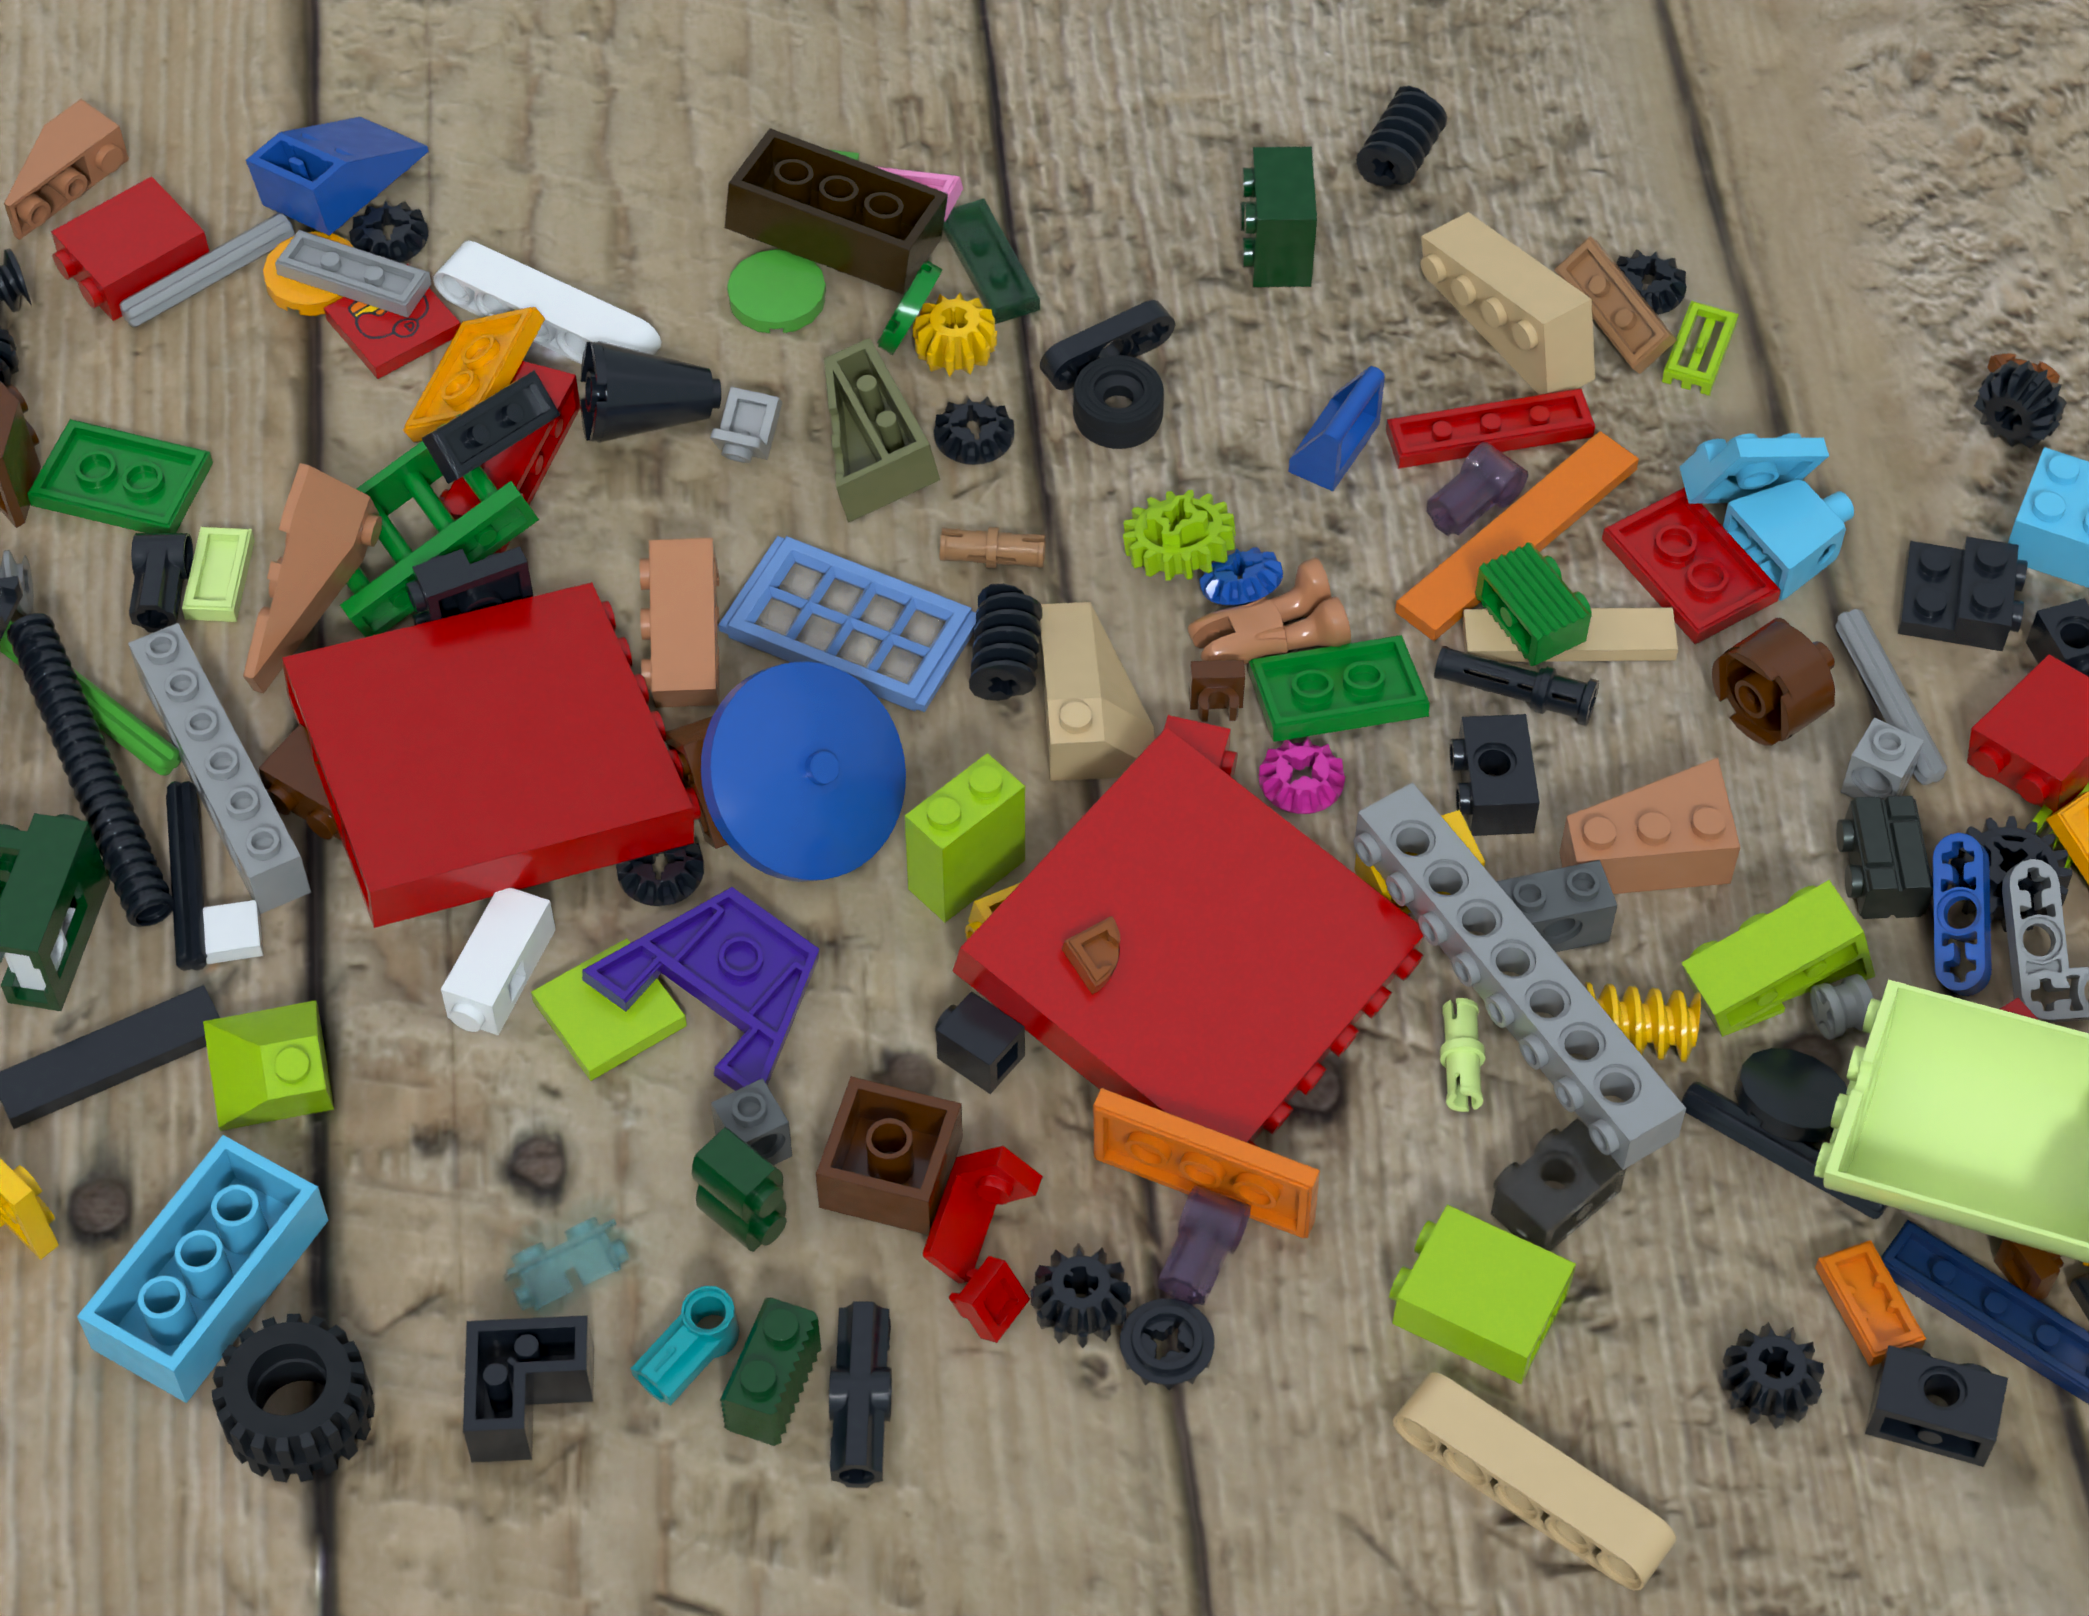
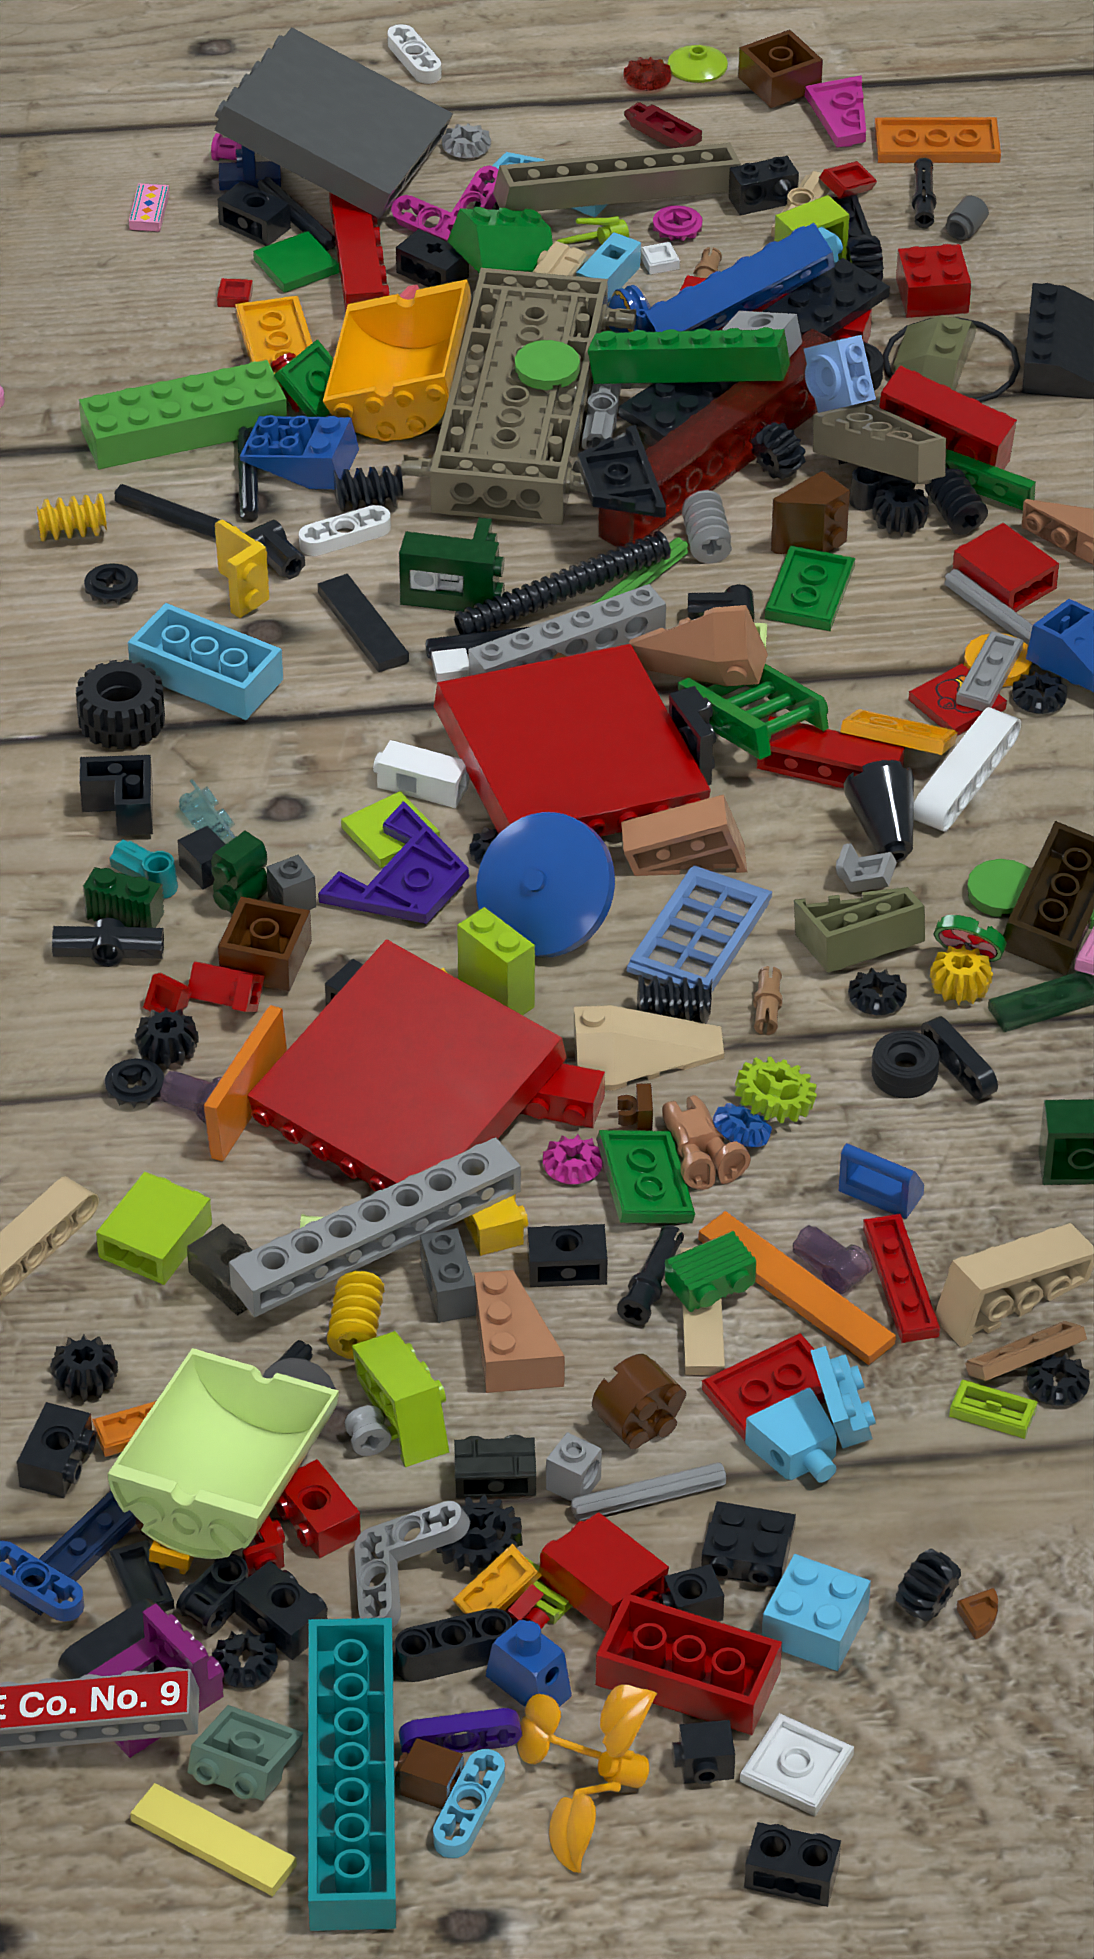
camera: 90 degrees right, 10 degrees down
lime slope [203,1000,334,1131] -> none
black tile [421,370,560,484] -> none
dark orange tile [1062,916,1120,995] -> none
blue beam [1933,833,1992,996] -> none
none -> black brick [177,825,225,890]

